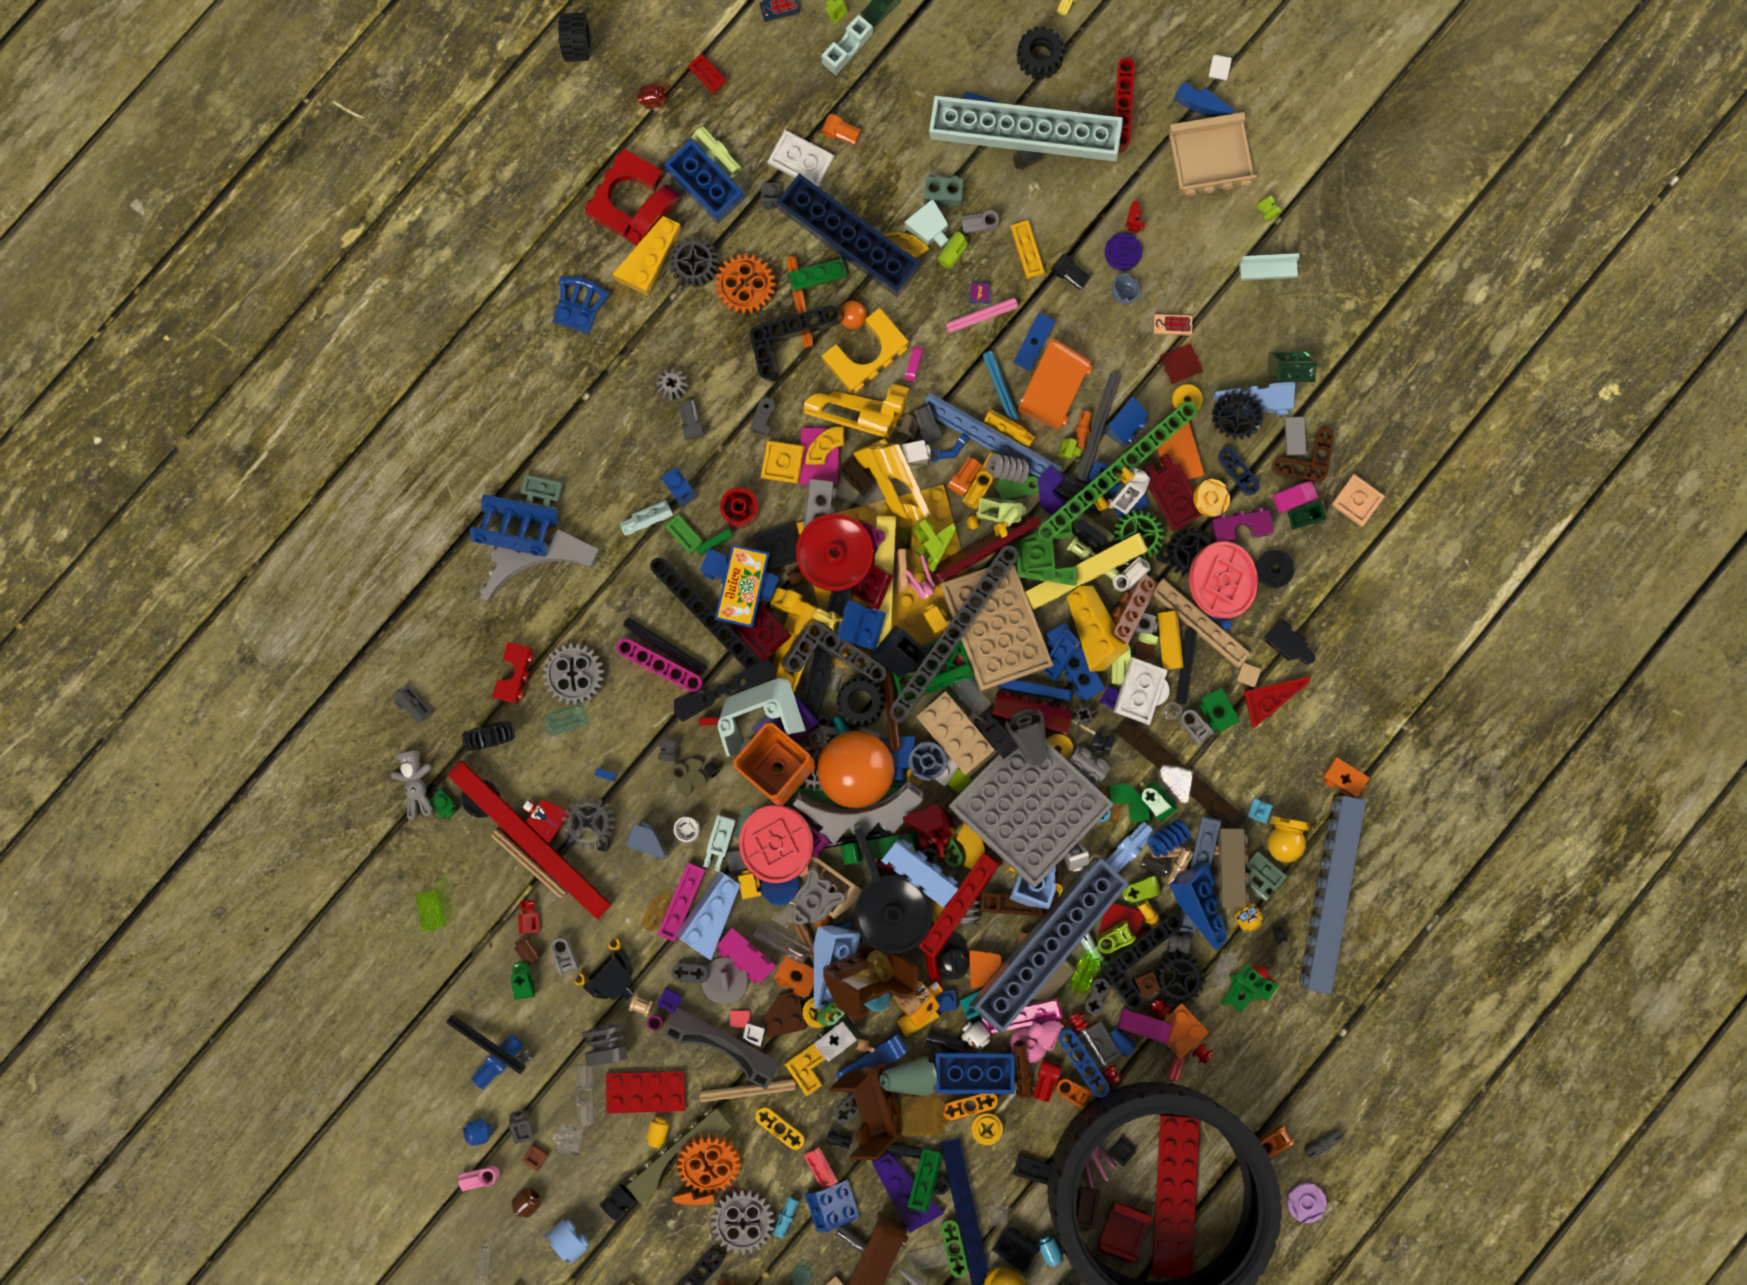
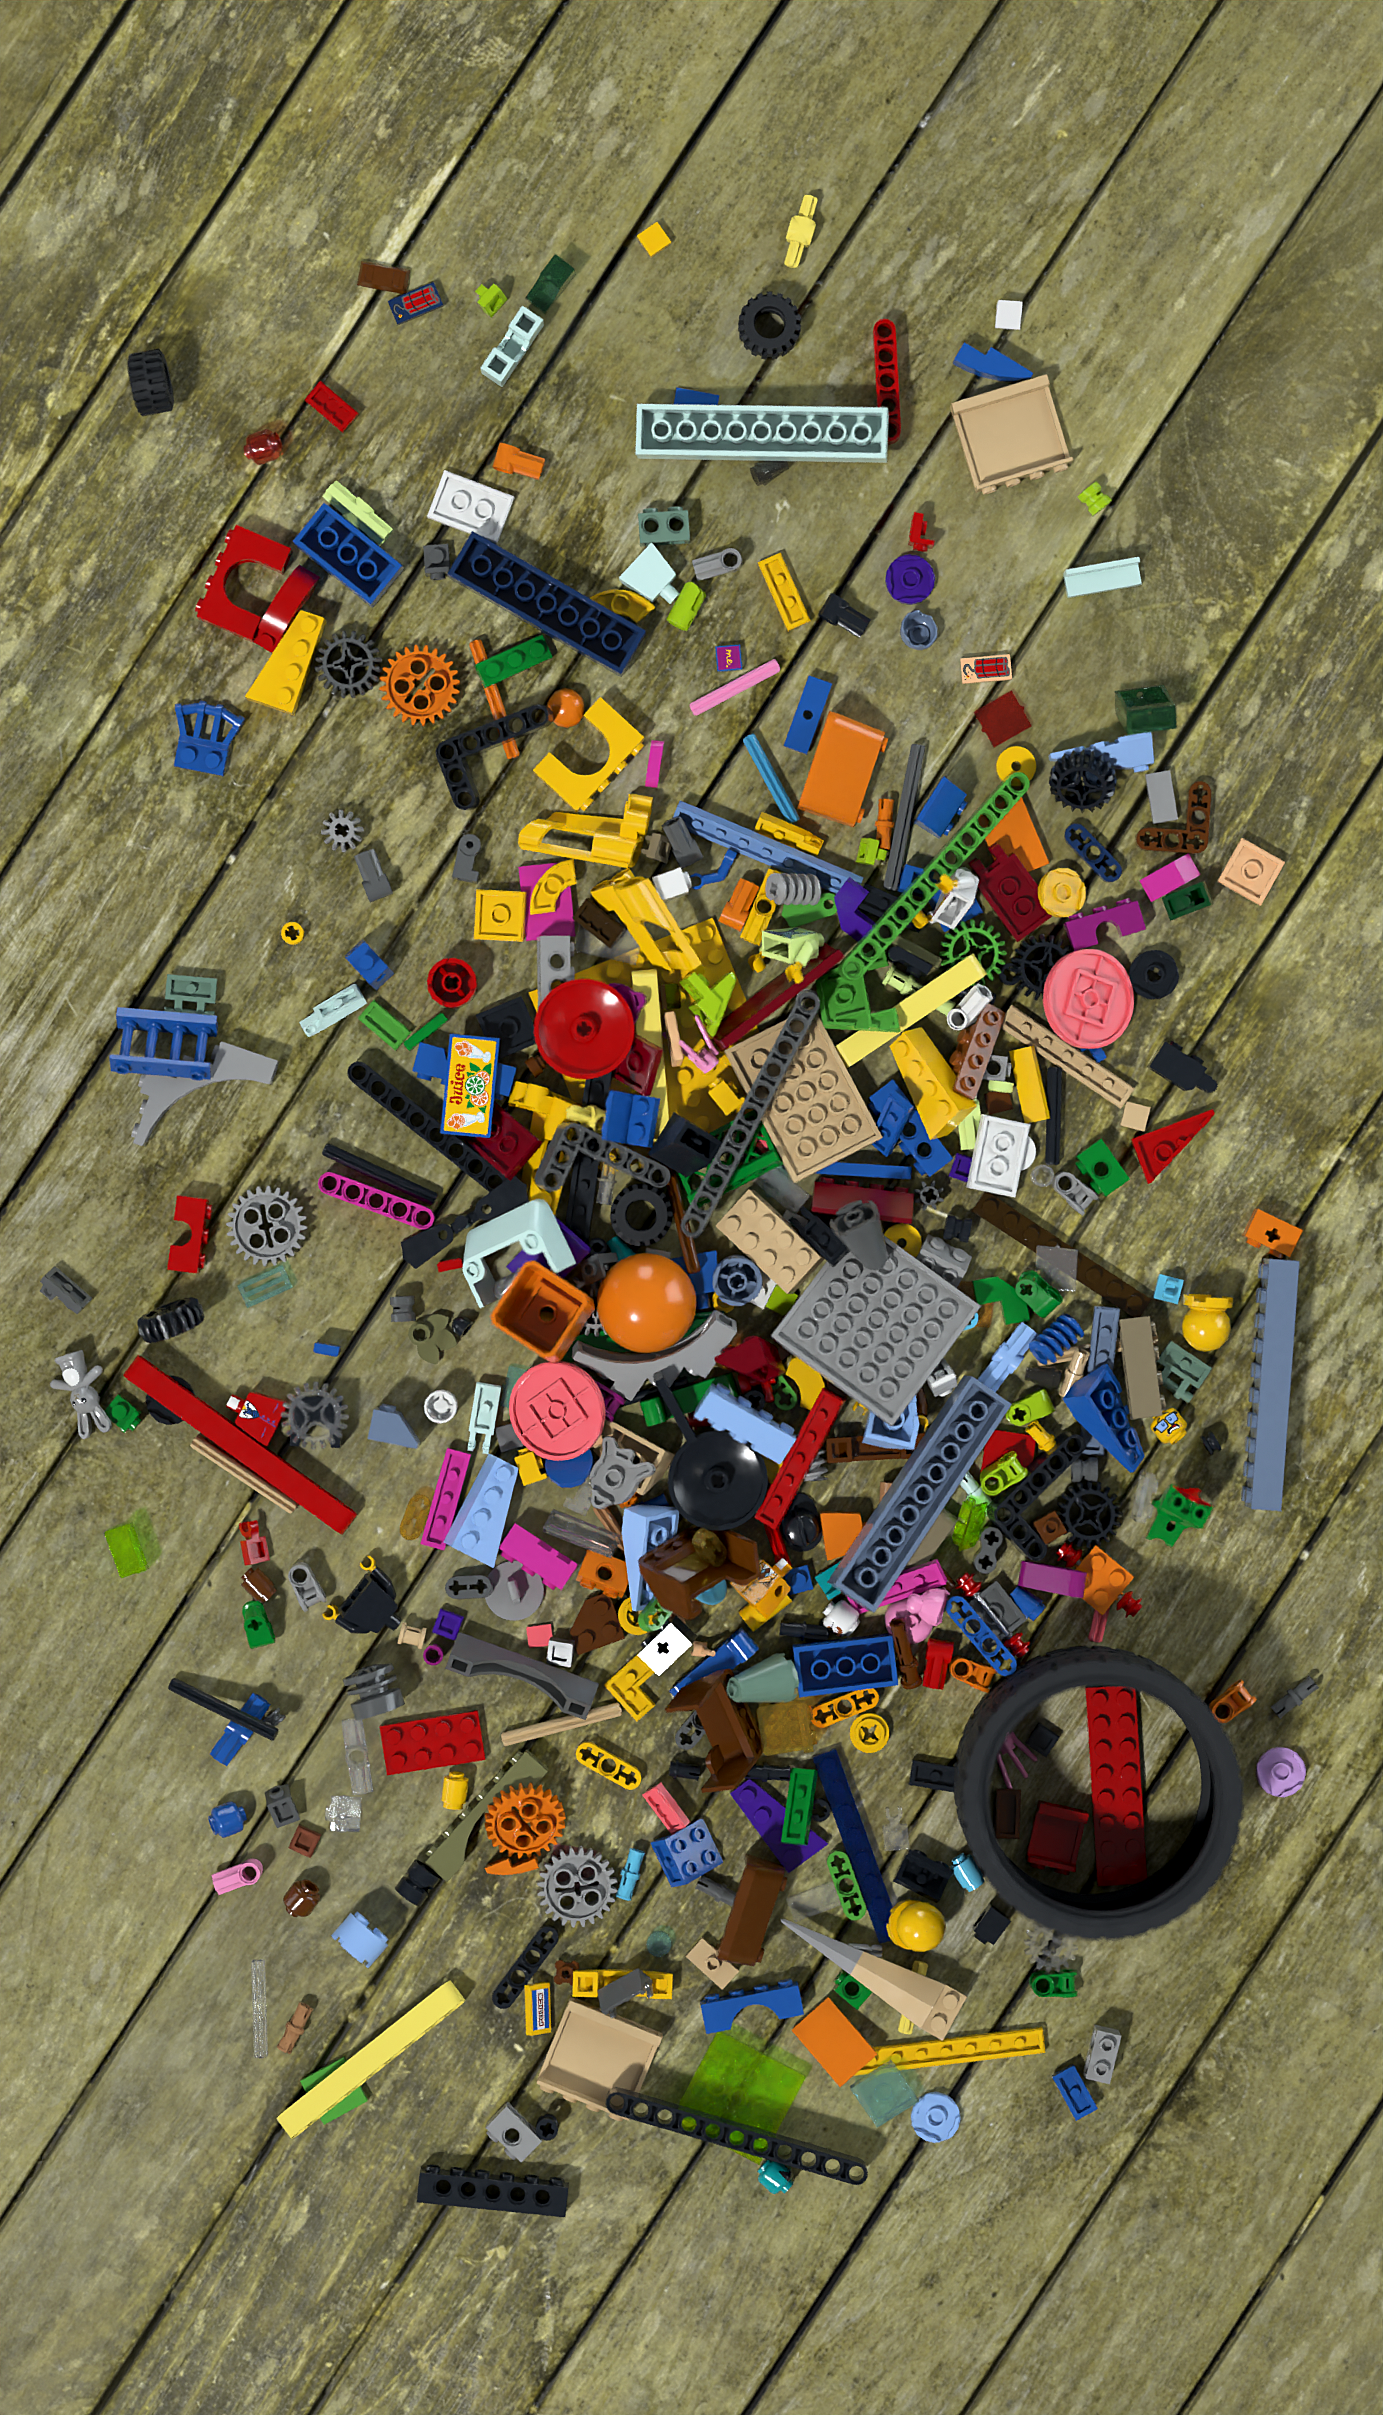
camera: 10 degrees left, 5 degrees up
none -> yellow bush [281,922,304,945]

